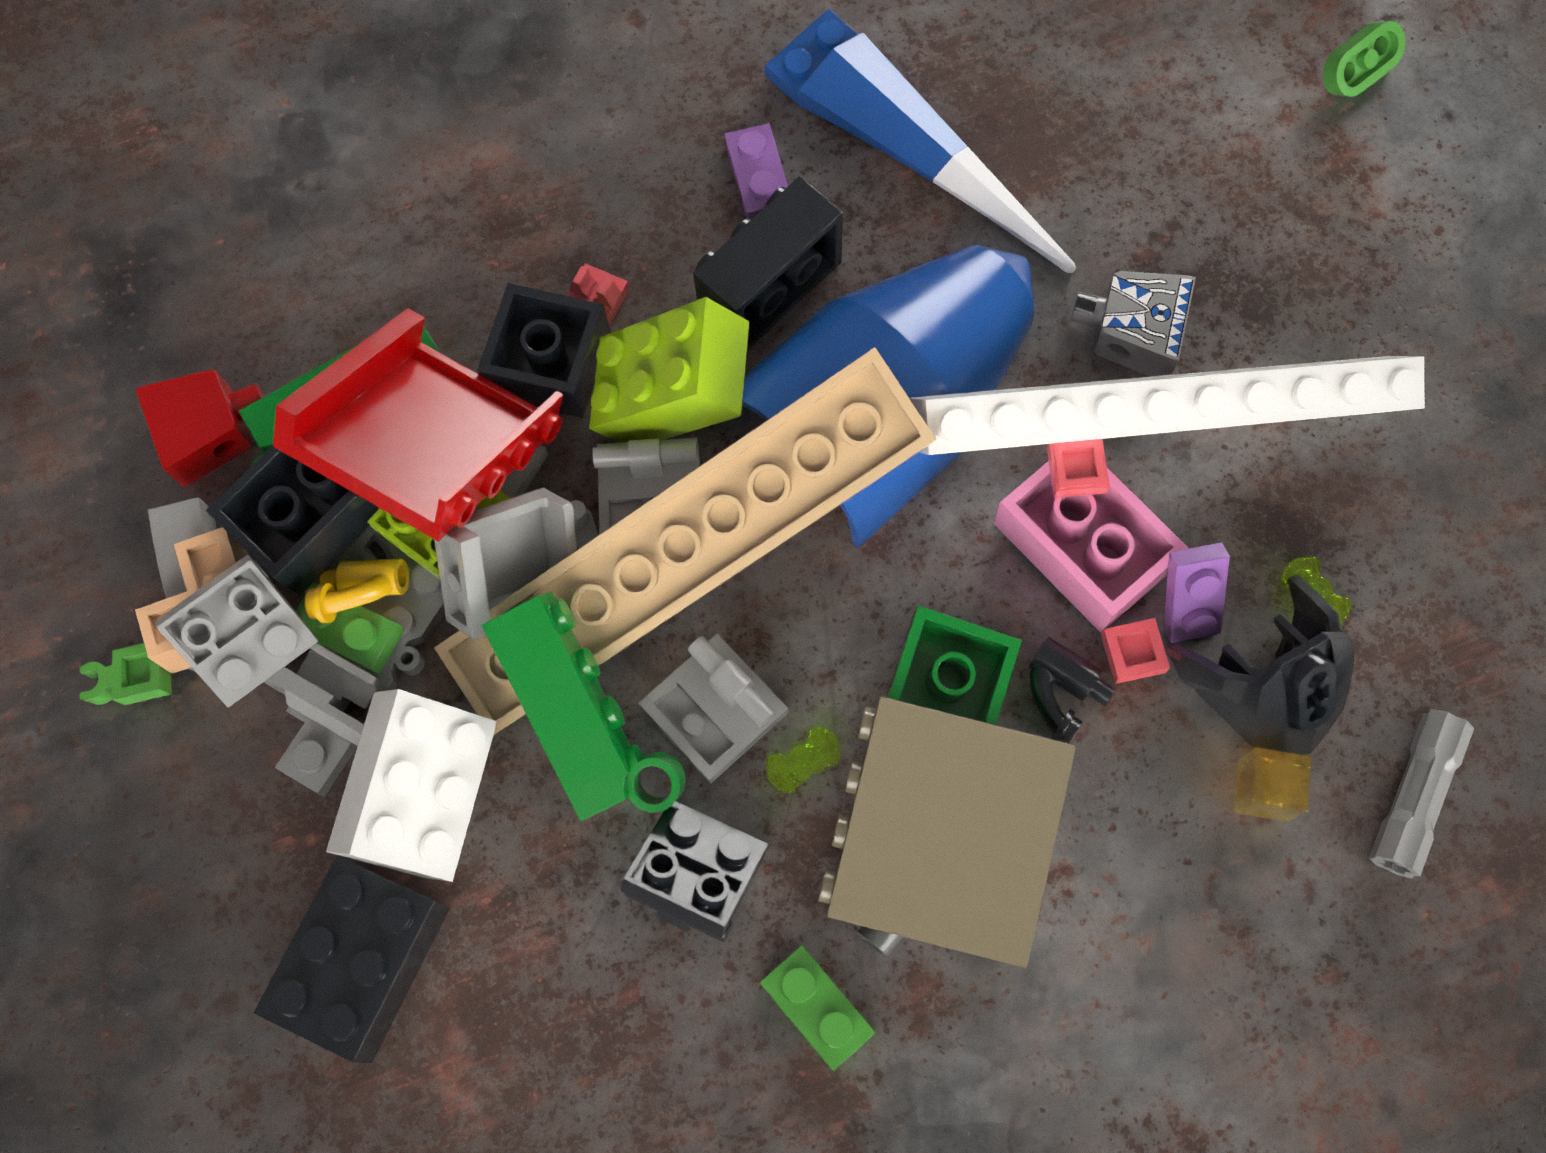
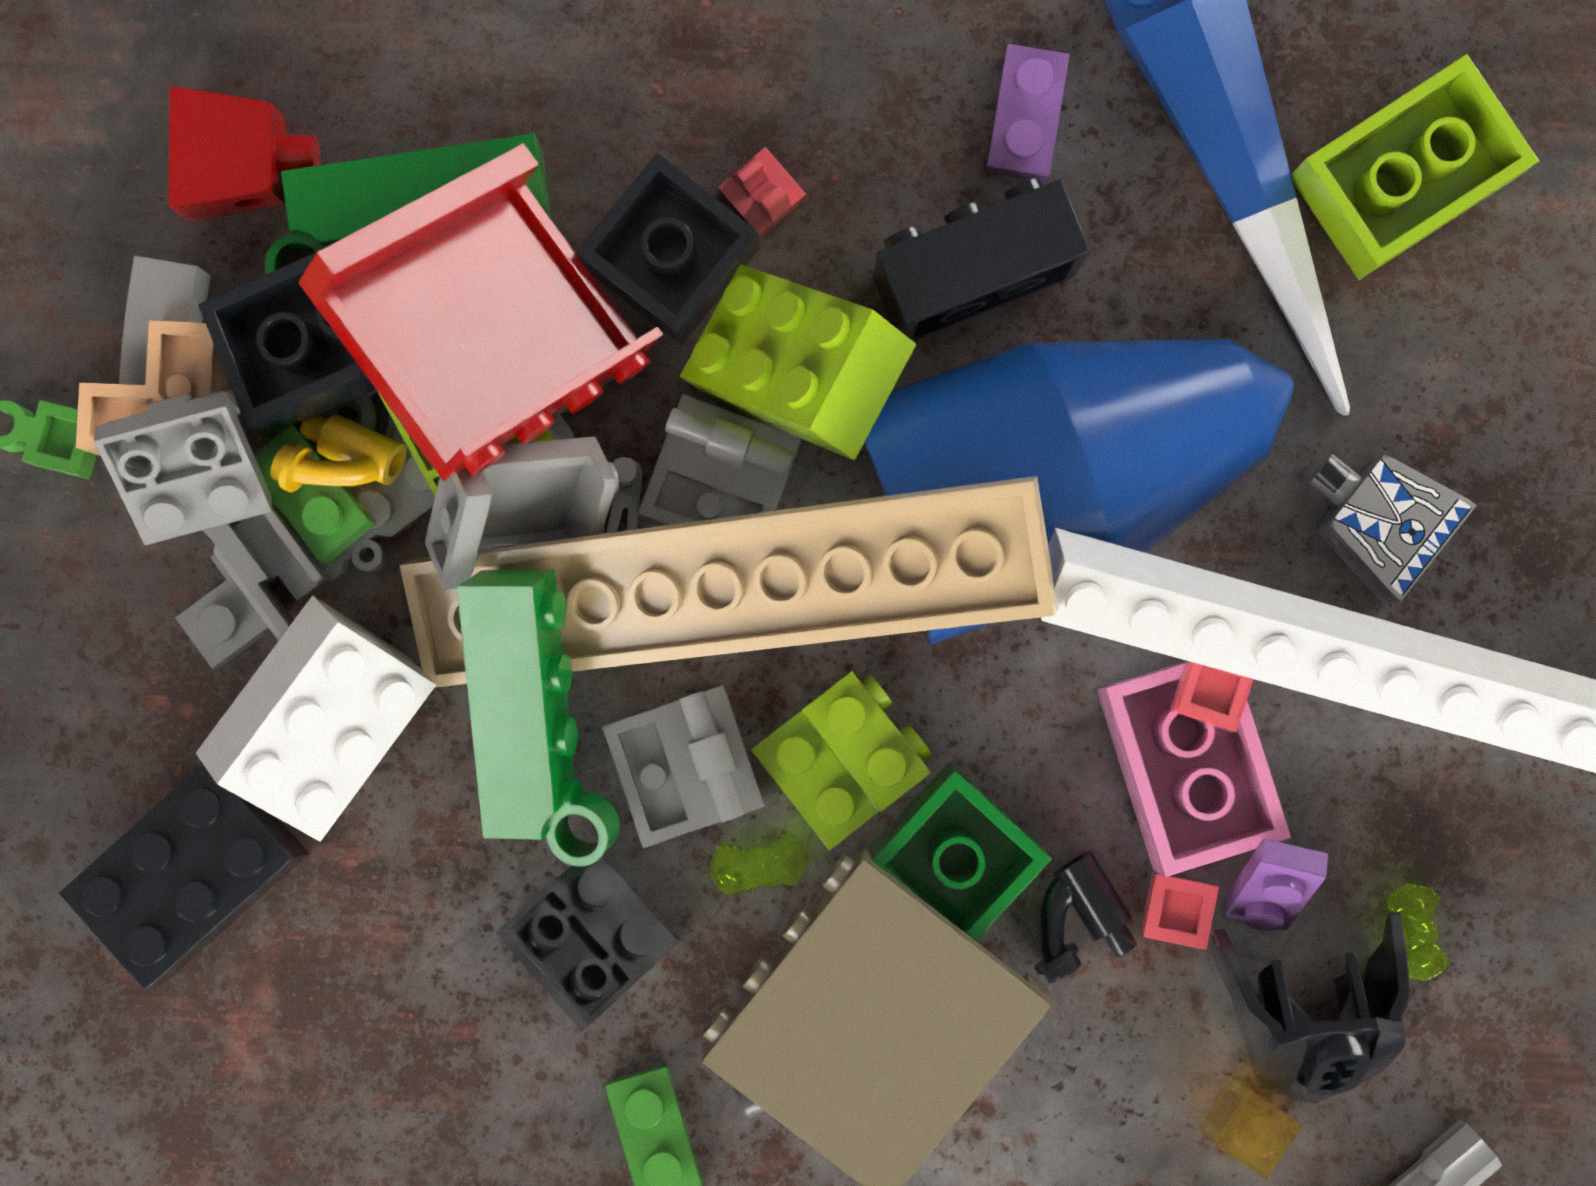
camera: 20 degrees right, 15 degrees up
none -> lime plate [751,671,932,851]
none -> lime brick [1291,54,1539,281]

